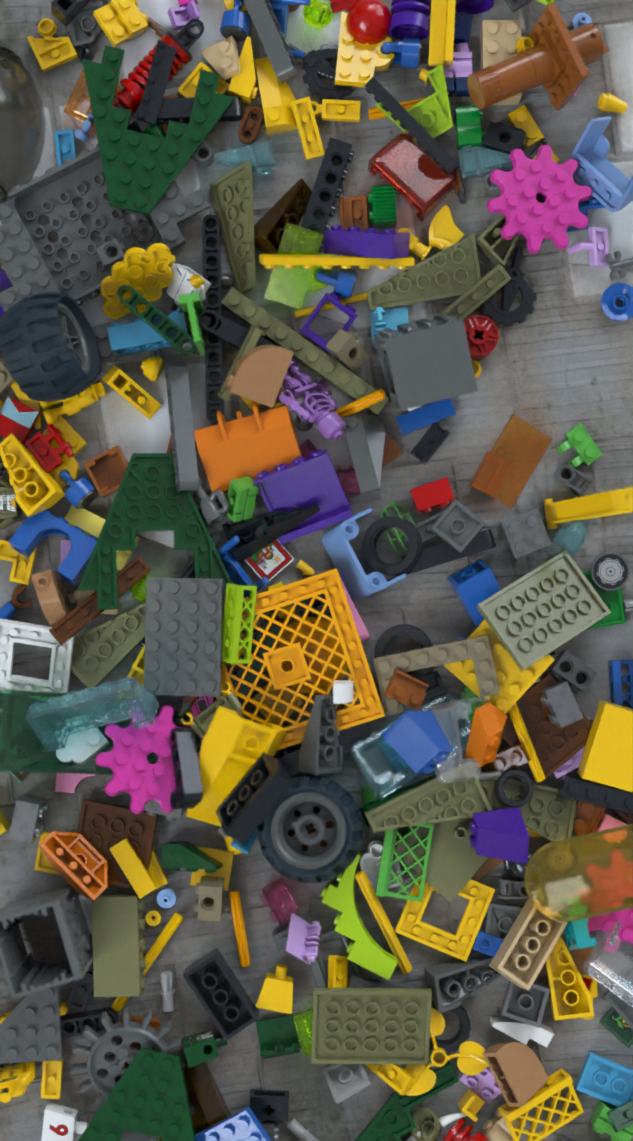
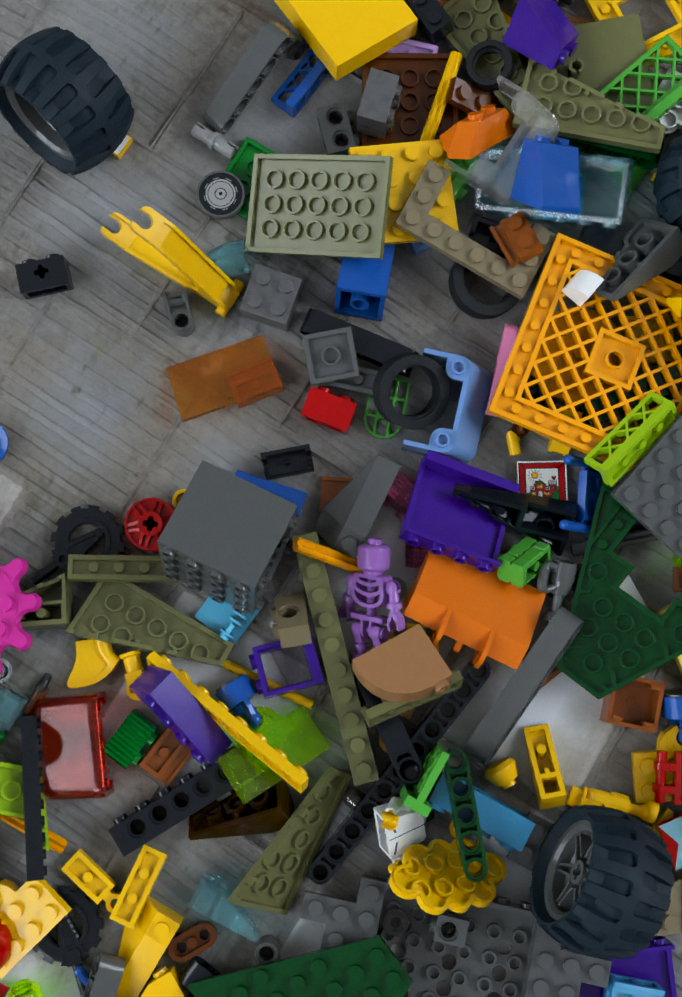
camera: 145 degrees left, 5 degrees down
bright green plate [556,424,603,468] -> none

